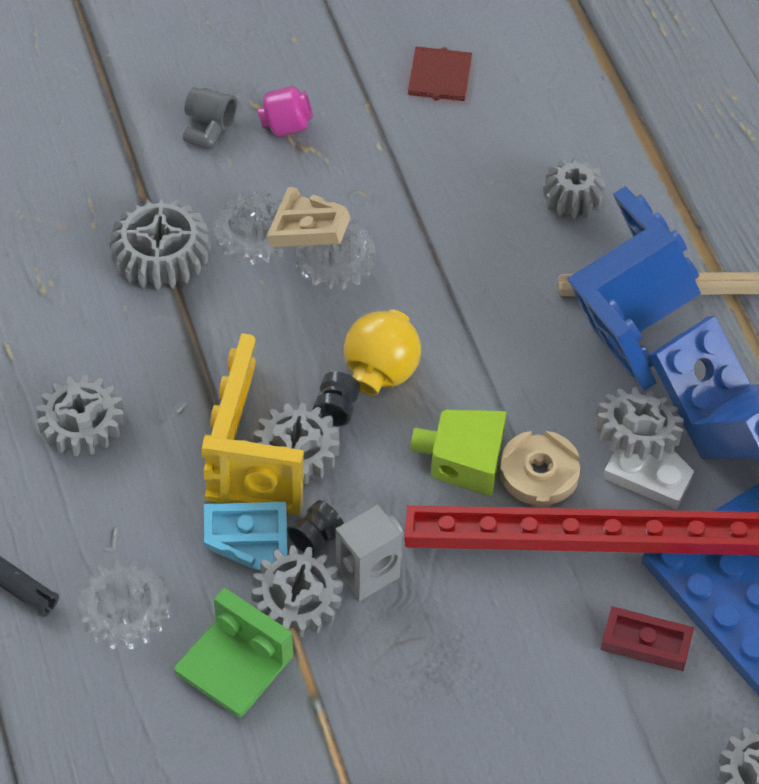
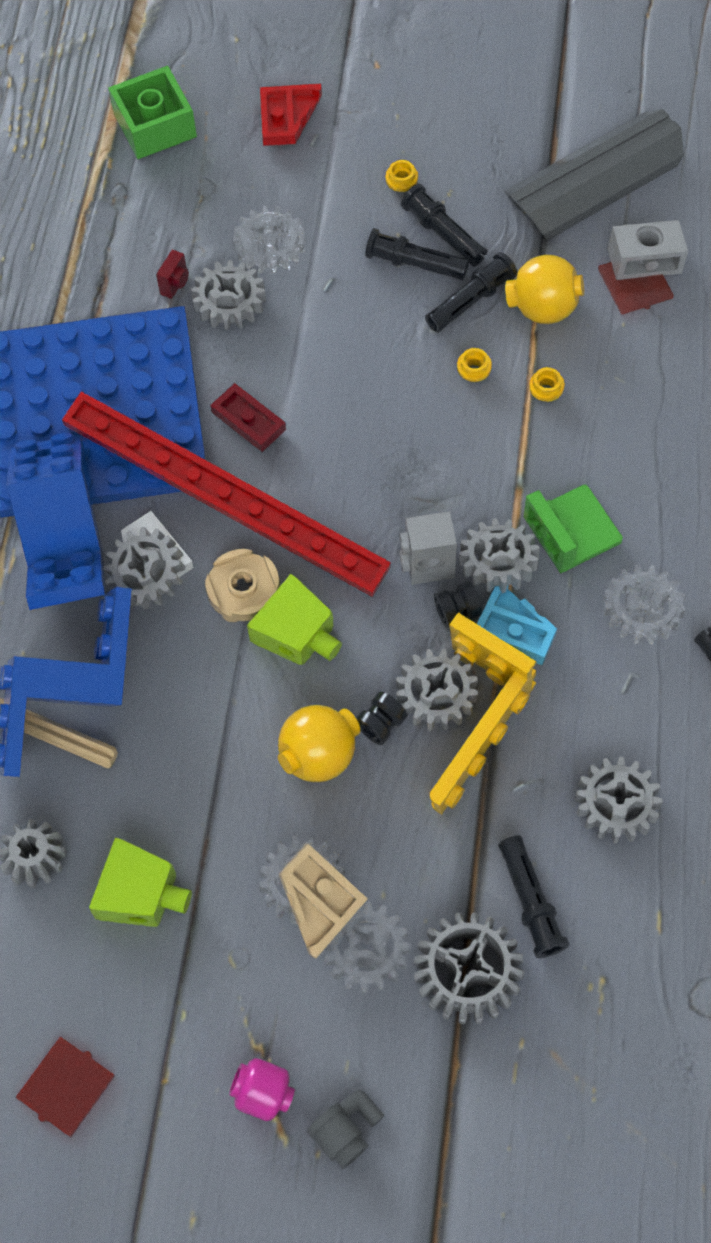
camera: 150 degrees left, 10 degrees up
none -> lime torso [89,837,192,927]
none -> black pin [498,835,570,958]

